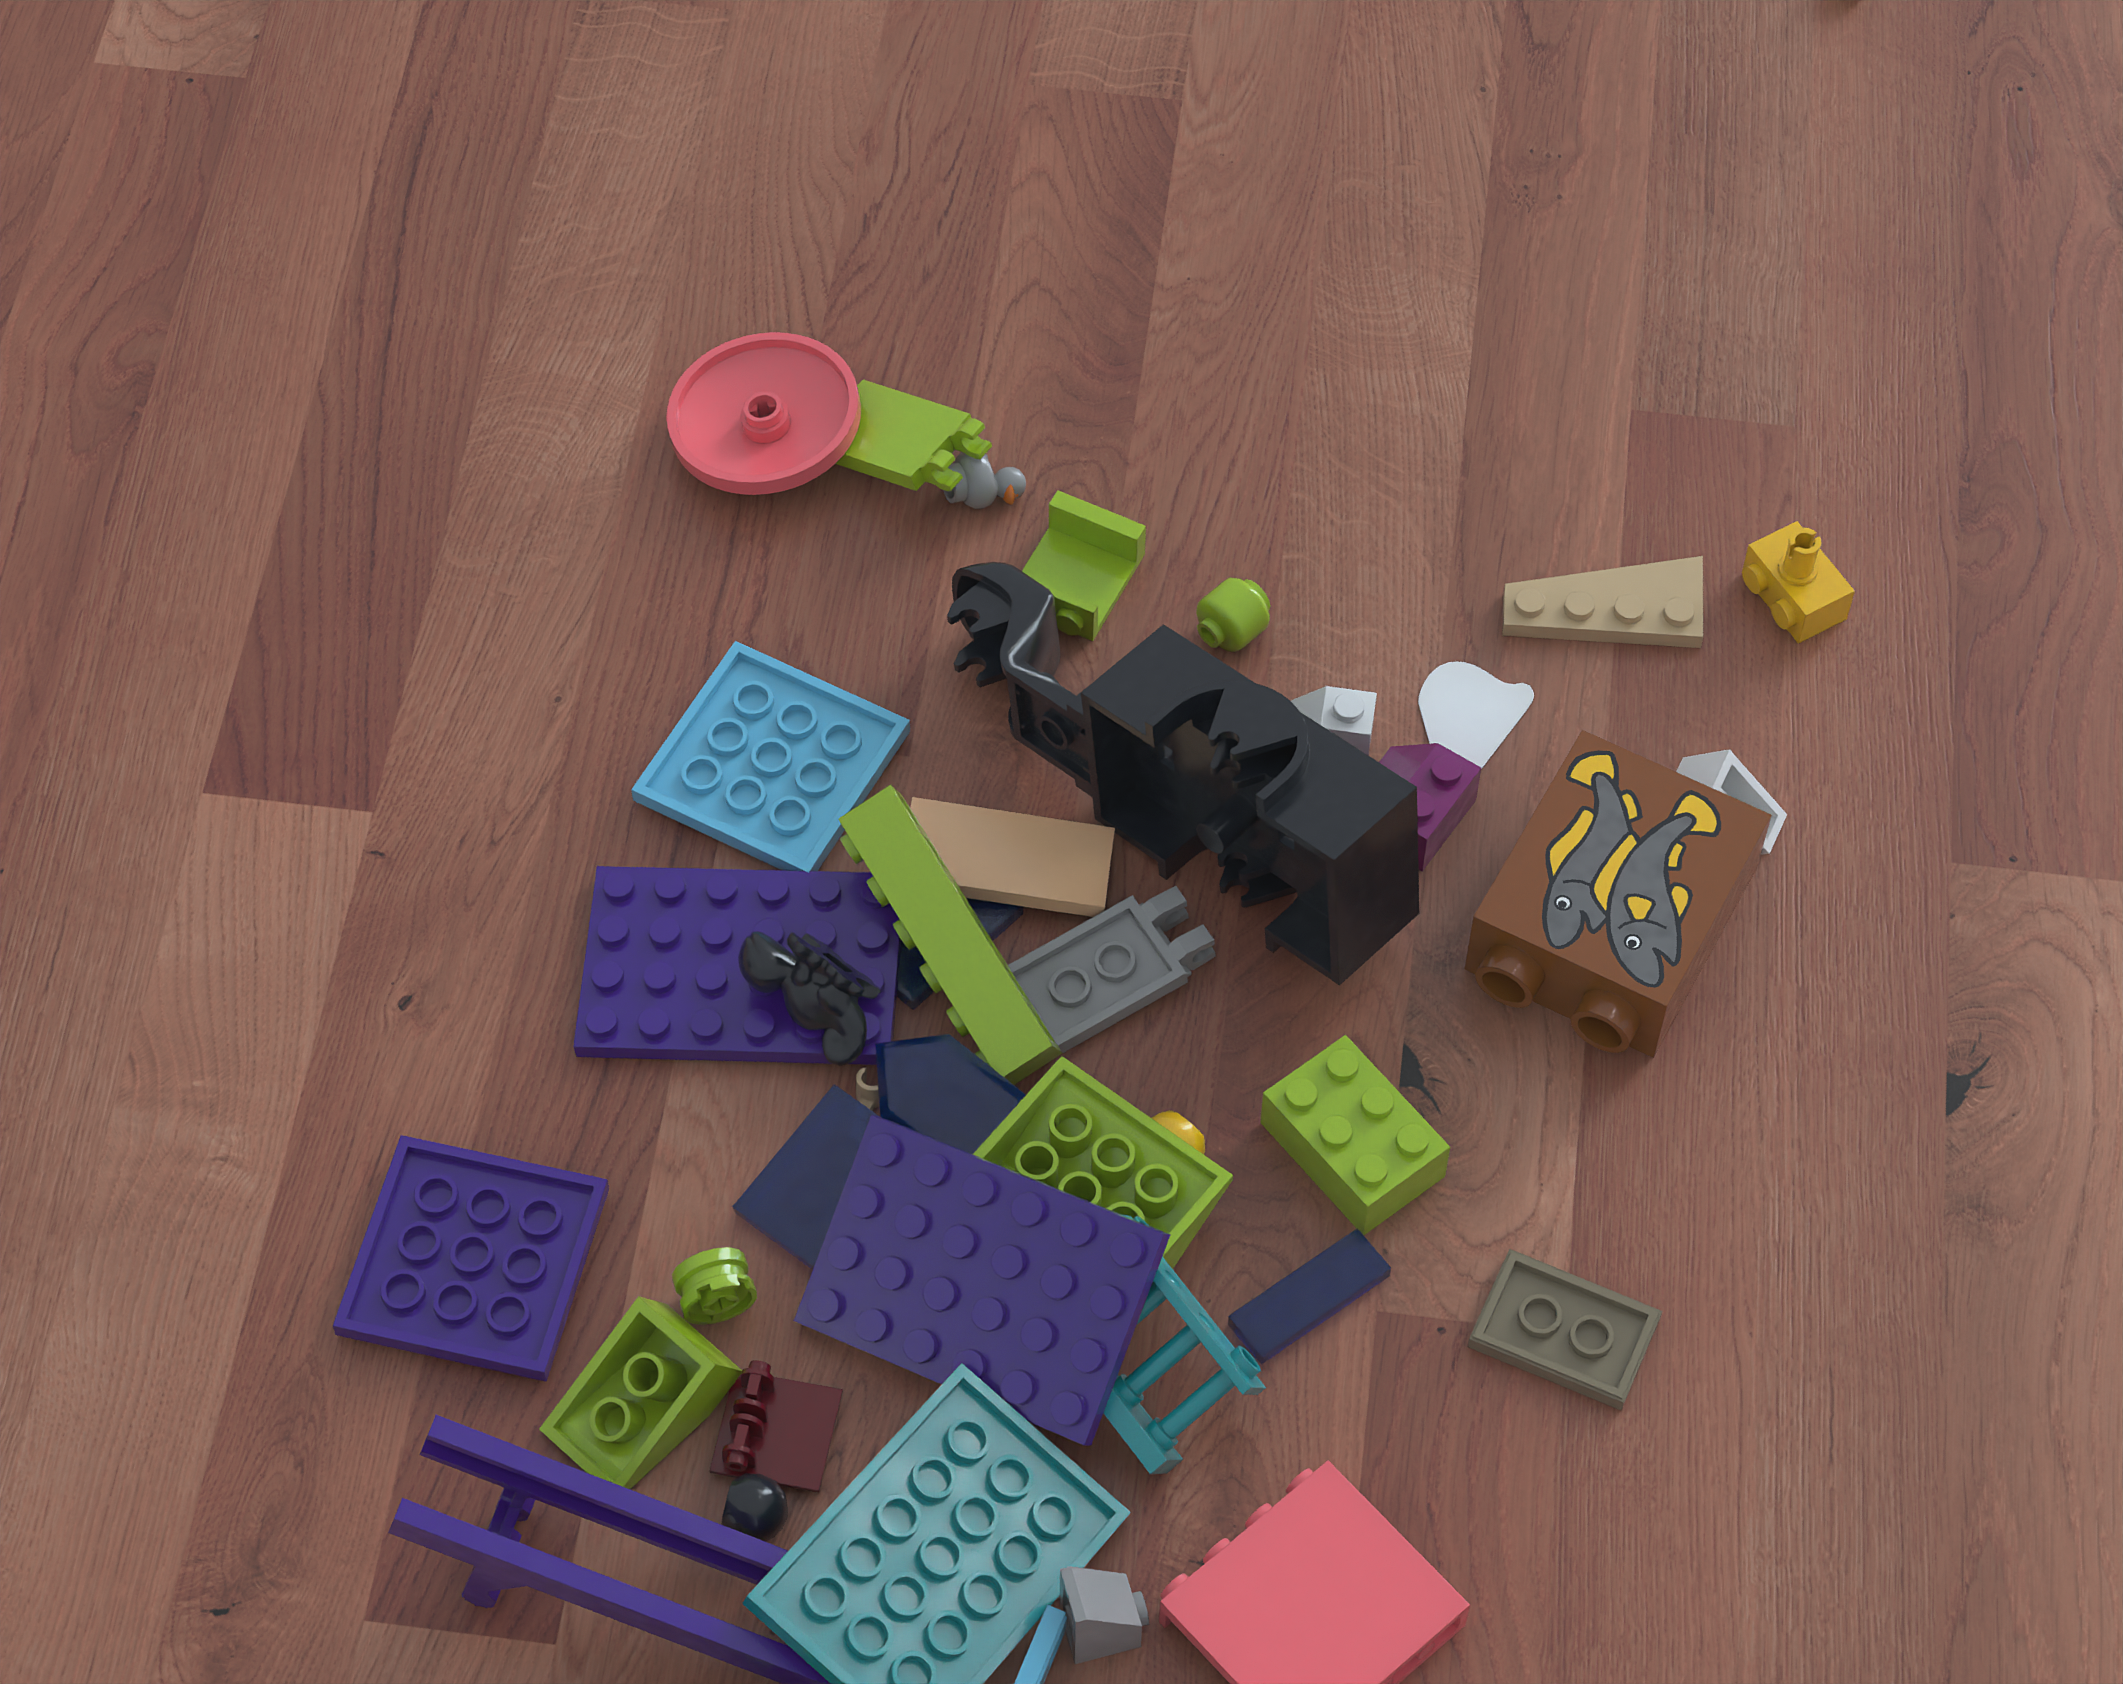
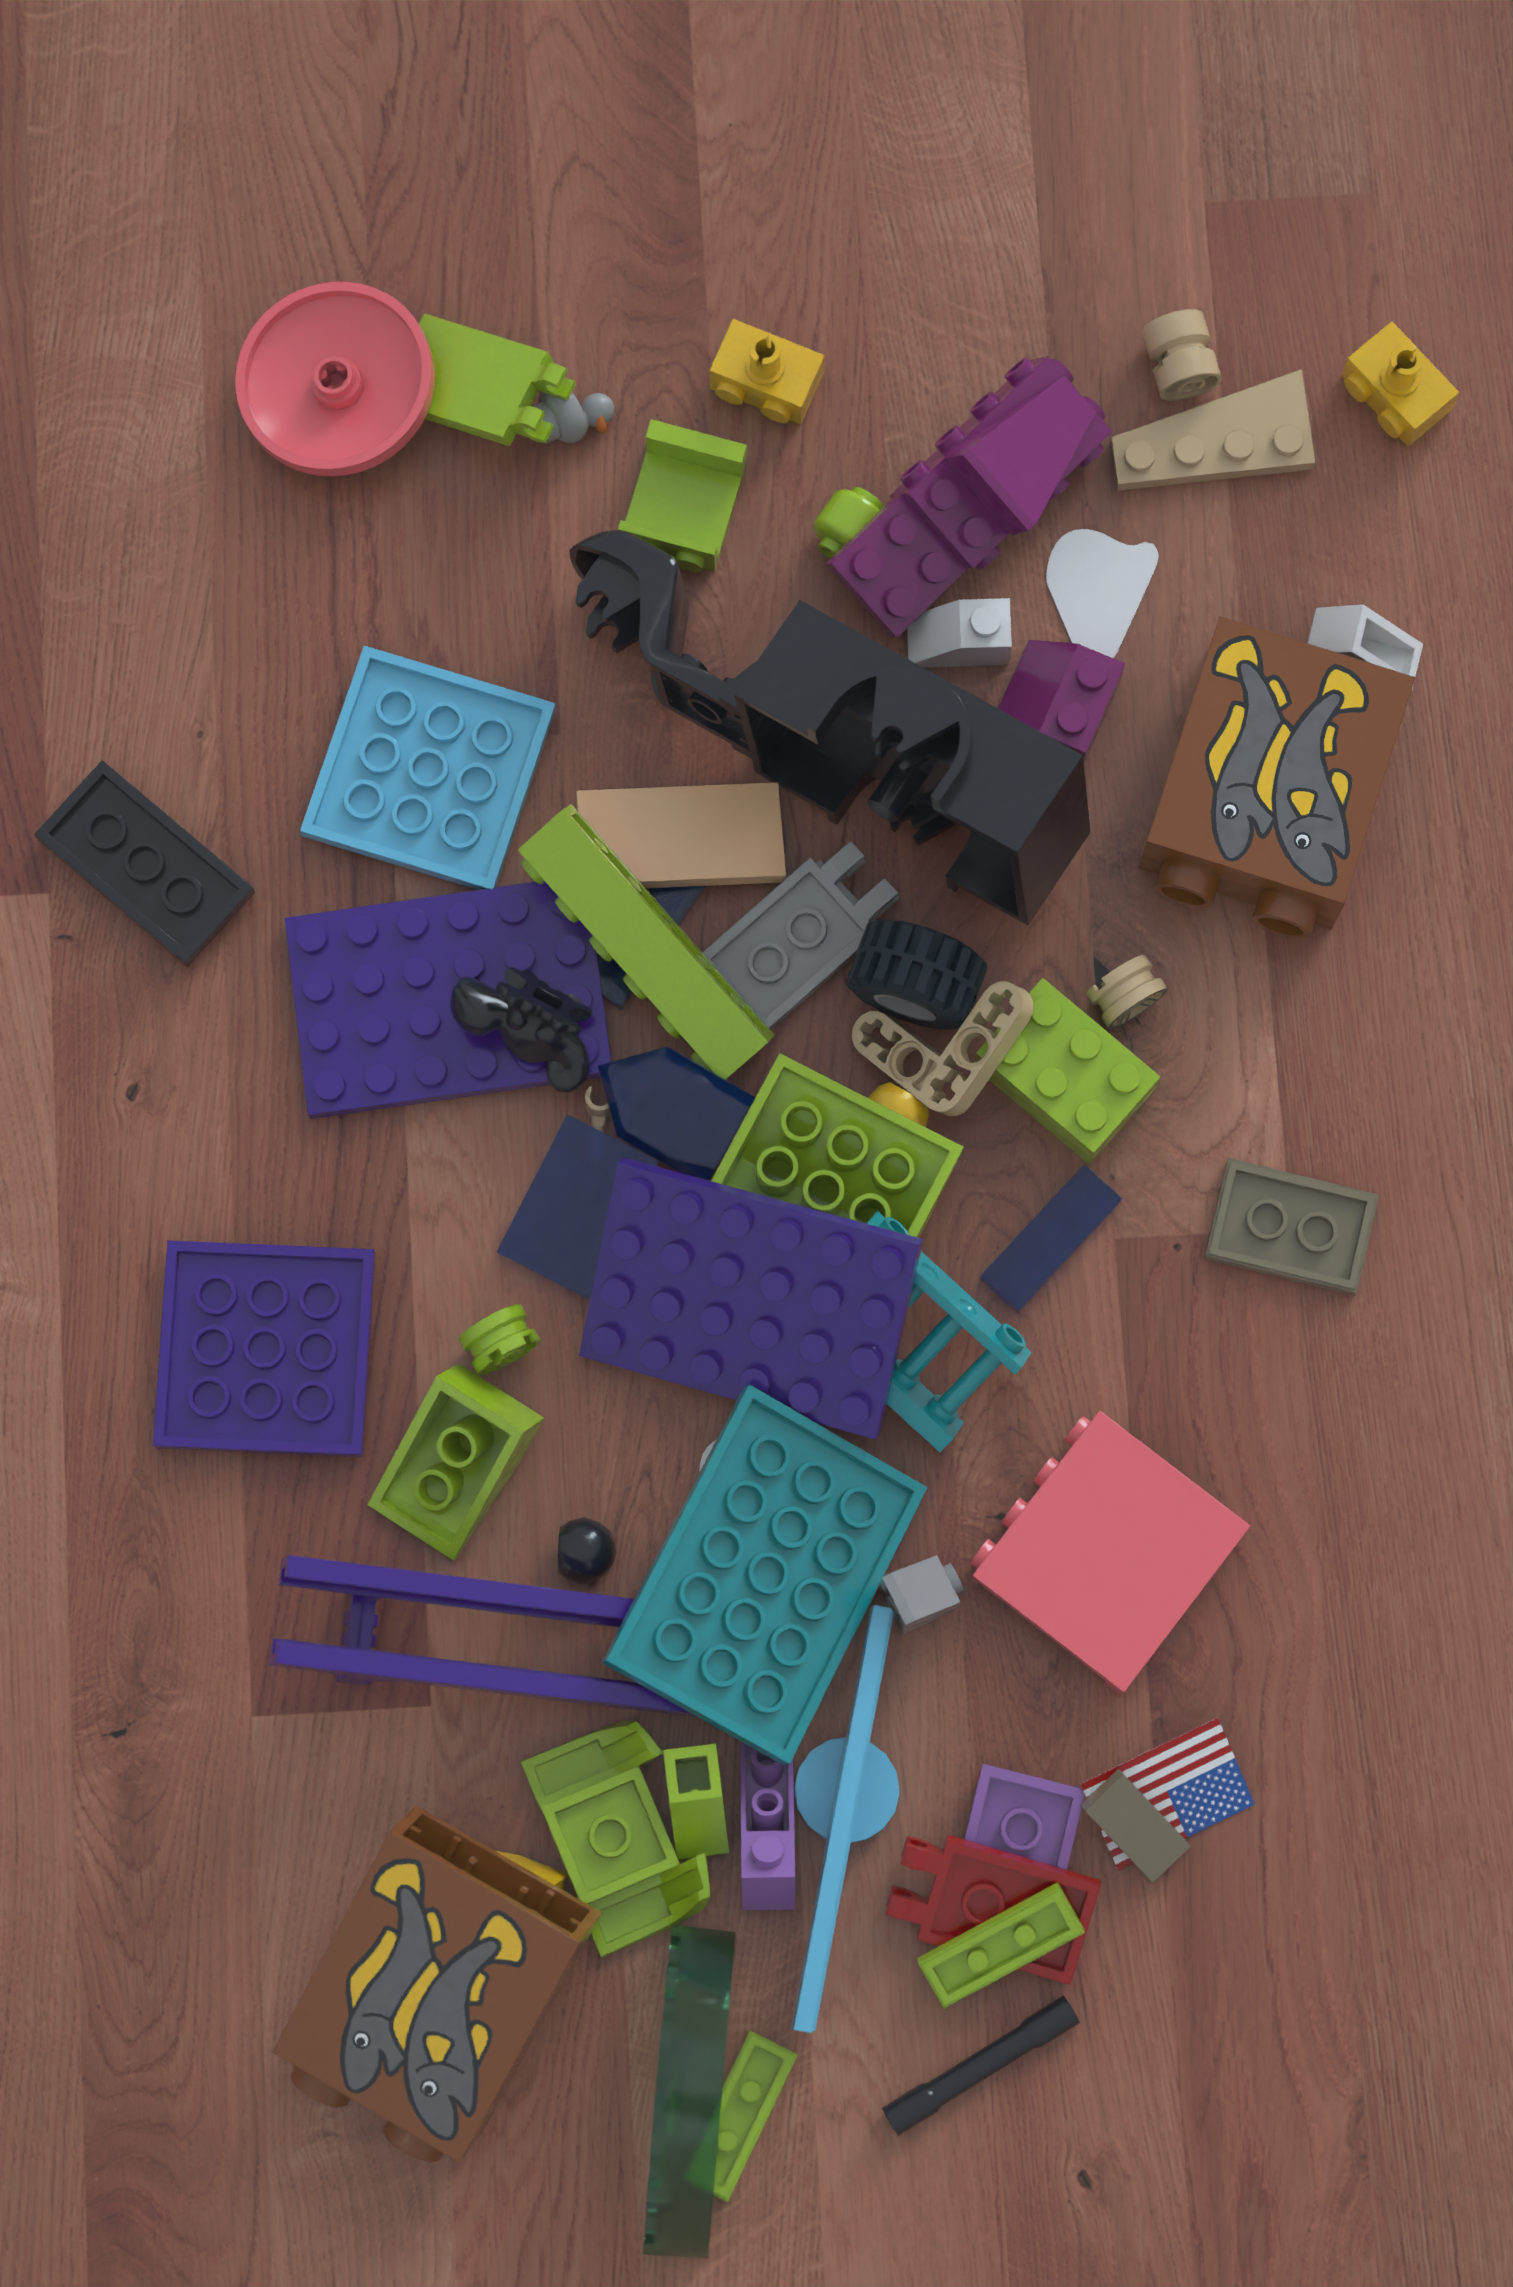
camera: 10 degrees left, 20 degrees up
dark red hinge [709,1360,843,1493] -> none
none -> black plate [34,760,255,967]
none -> yellow brick [709,319,825,425]
none -> magenta wedge [826,356,1112,638]
none -> black wheel [846,920,988,1030]
none -> tan beam [852,981,1033,1116]
none -> tan wheel [1086,955,1168,1029]
none -> tan wheel [1141,309,1222,401]

